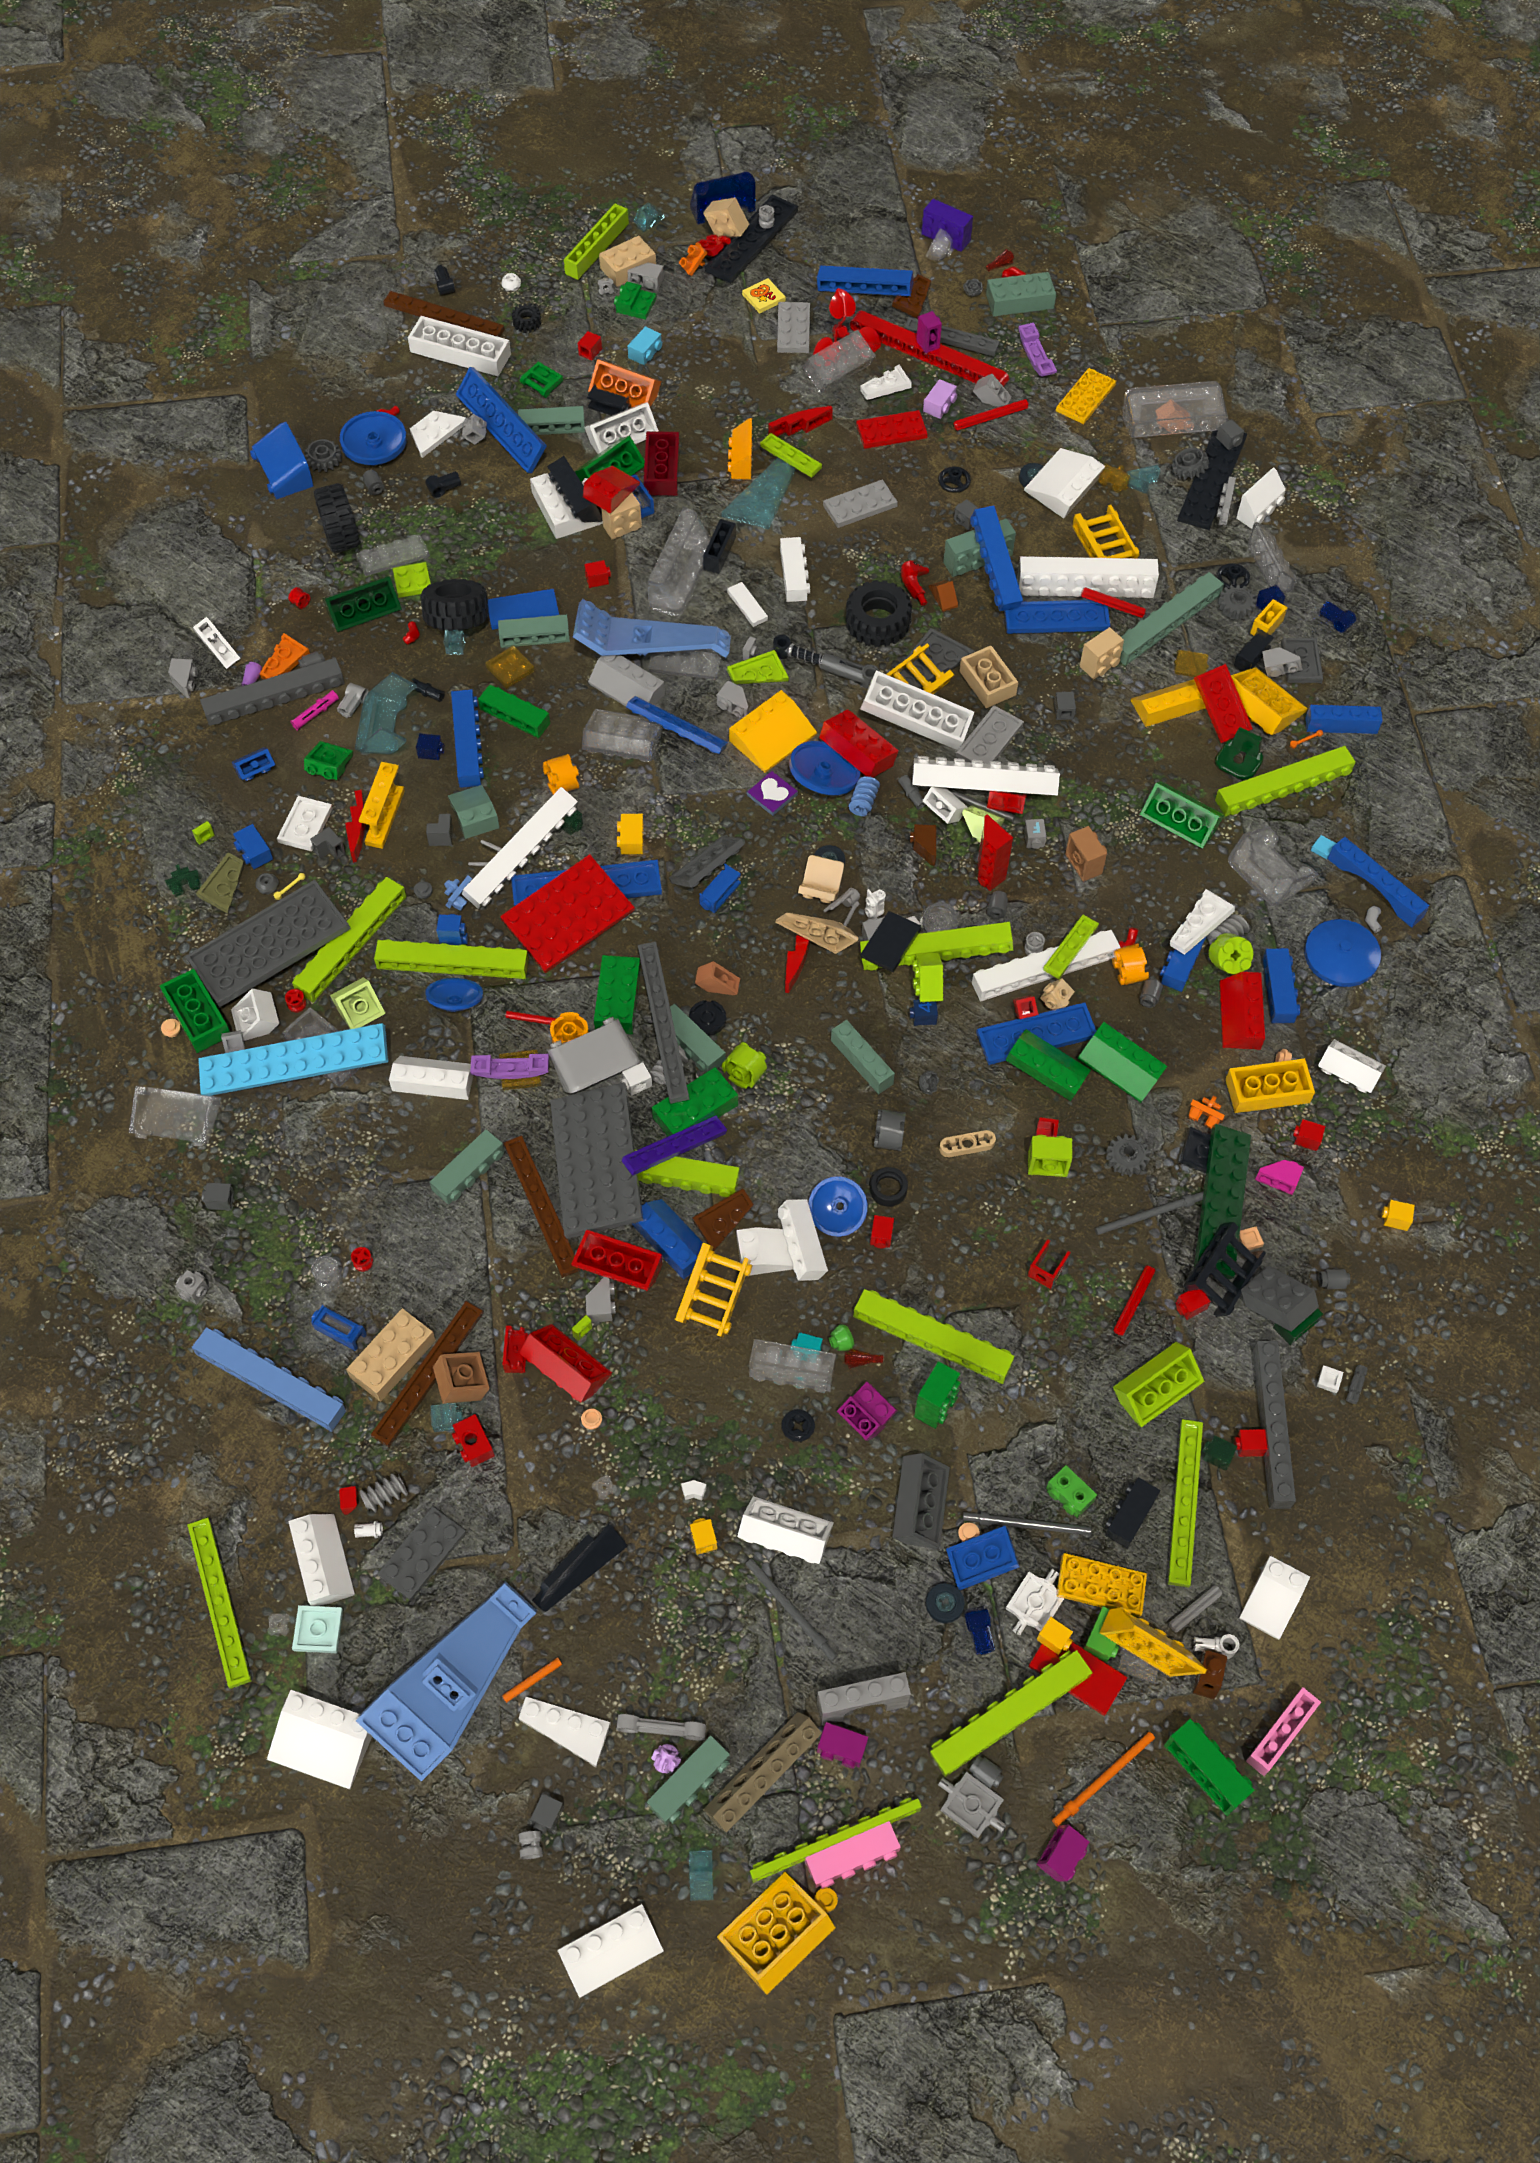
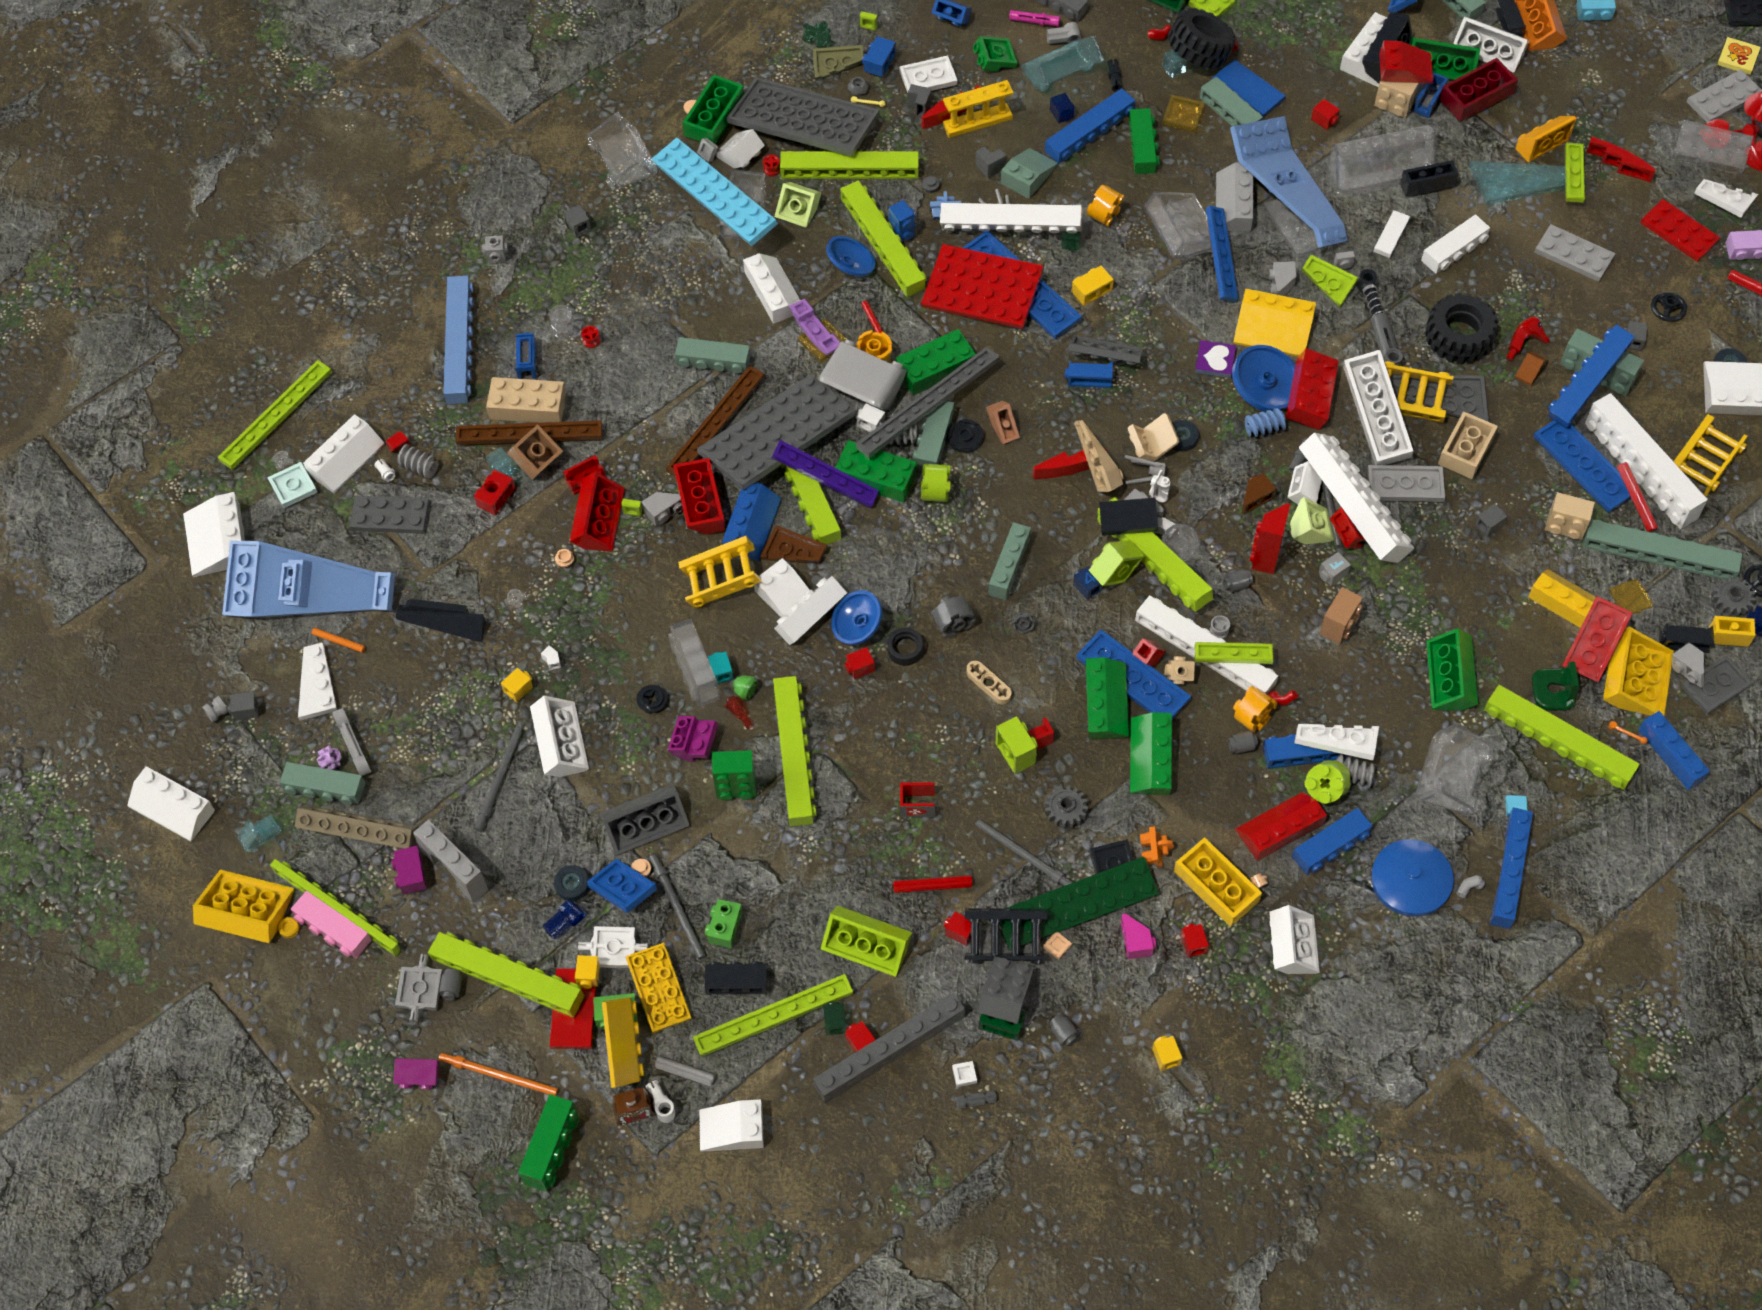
camera: 60 degrees right, 0 degrees up
bright pink brick [1246,1688,1321,1776] -> none

